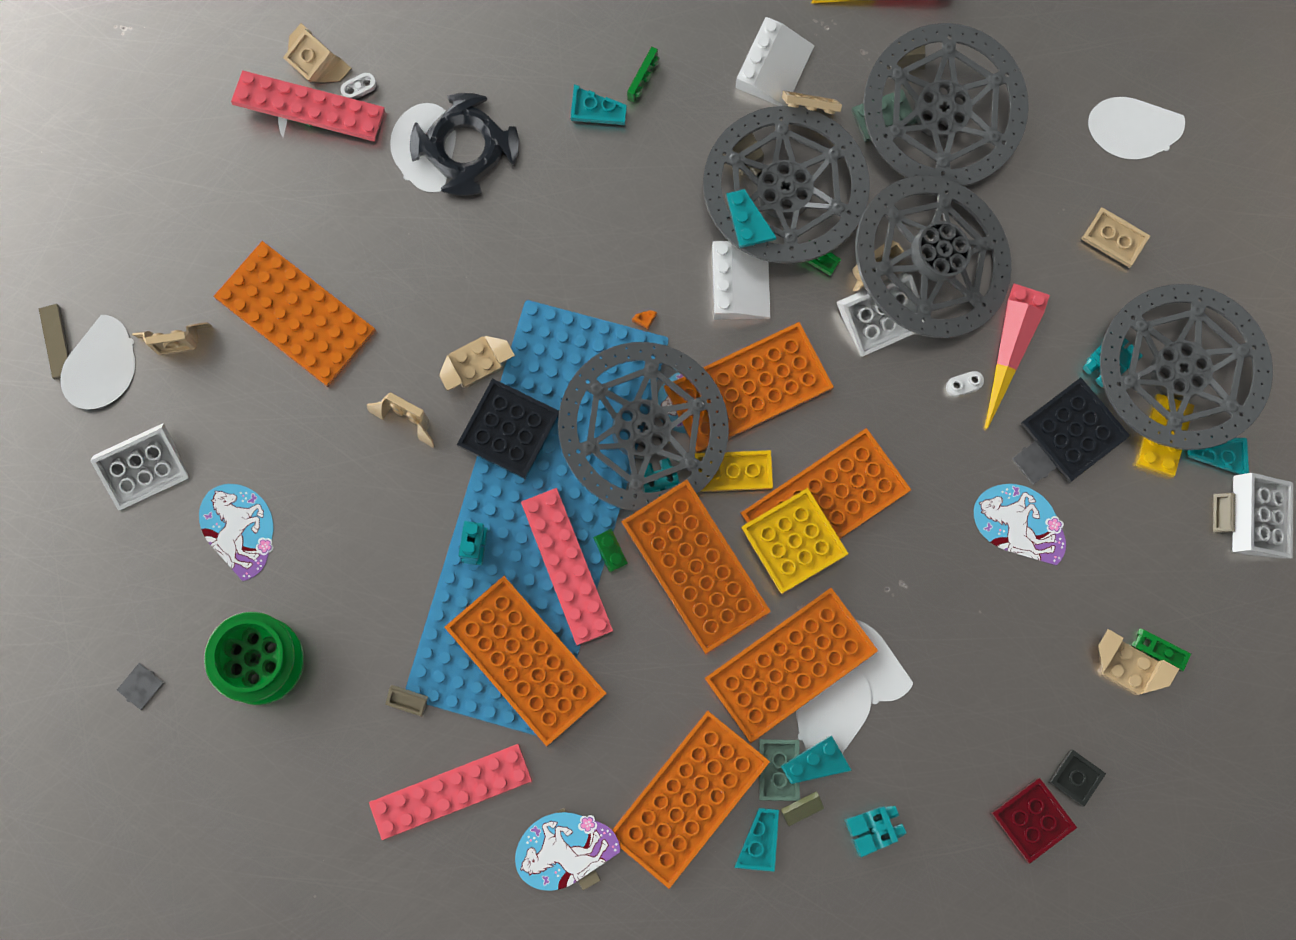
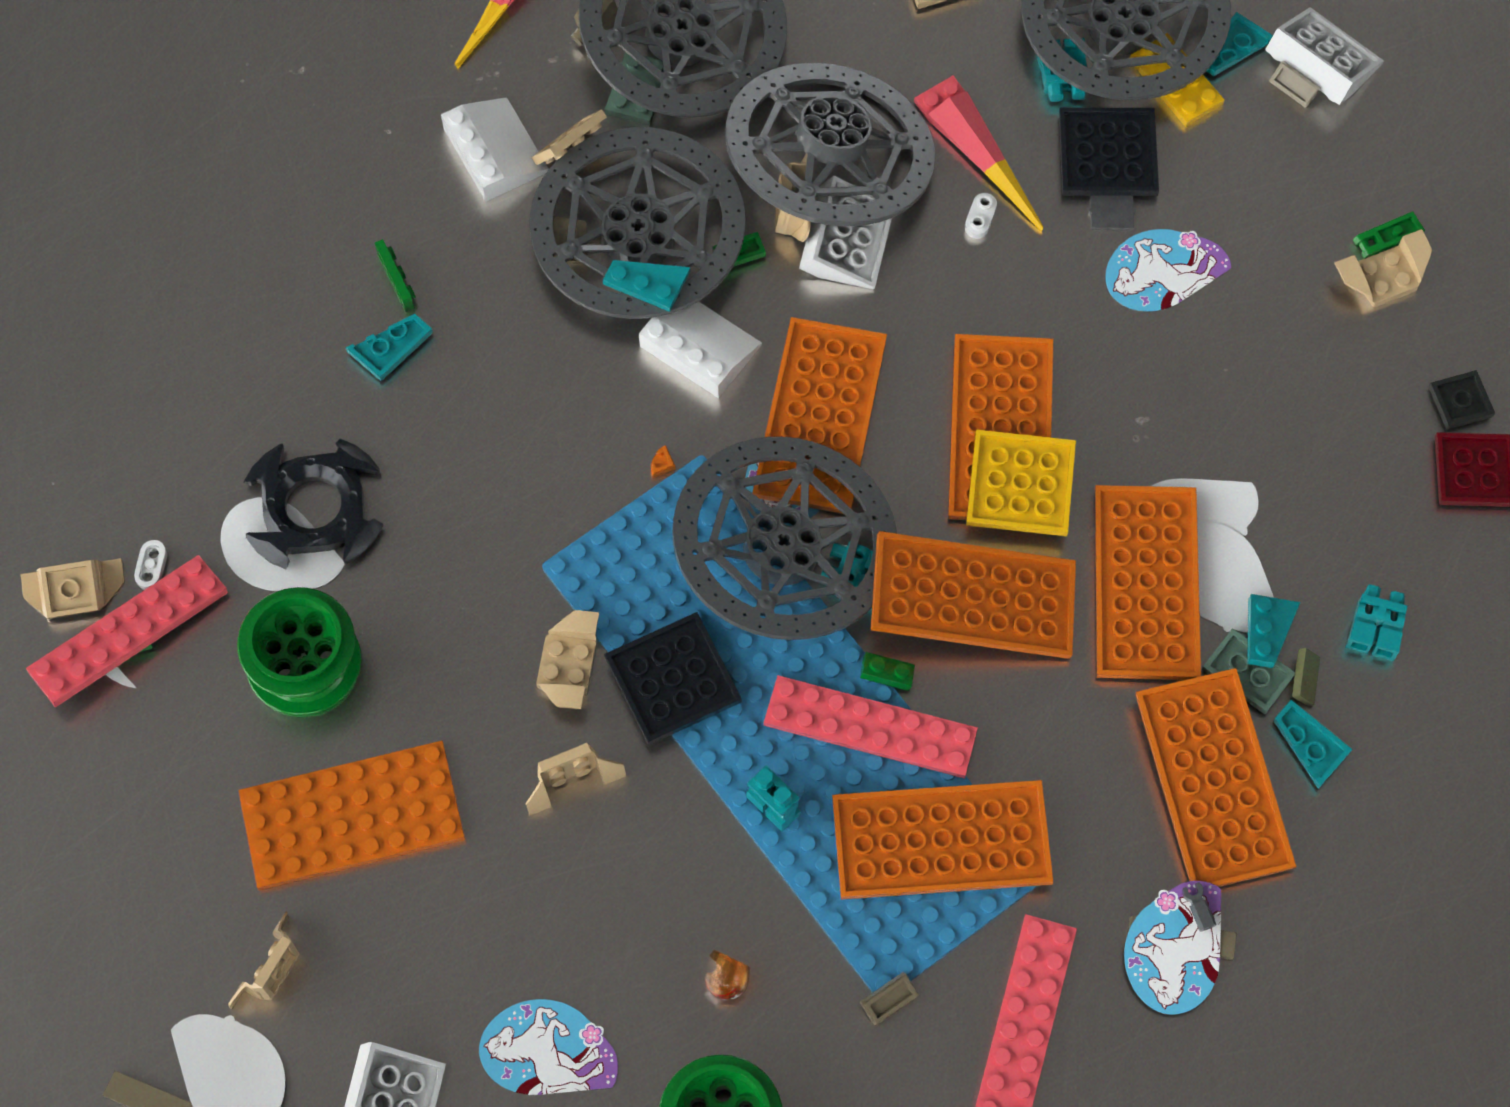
camera: 55 degrees left, 10 degrees down
yellow plate [695,450,773,492] -> none
none -> green wheel [237,587,361,717]
none -> clear orange helmet [705,949,750,1000]
none -> dark grey bar [1182,882,1216,932]

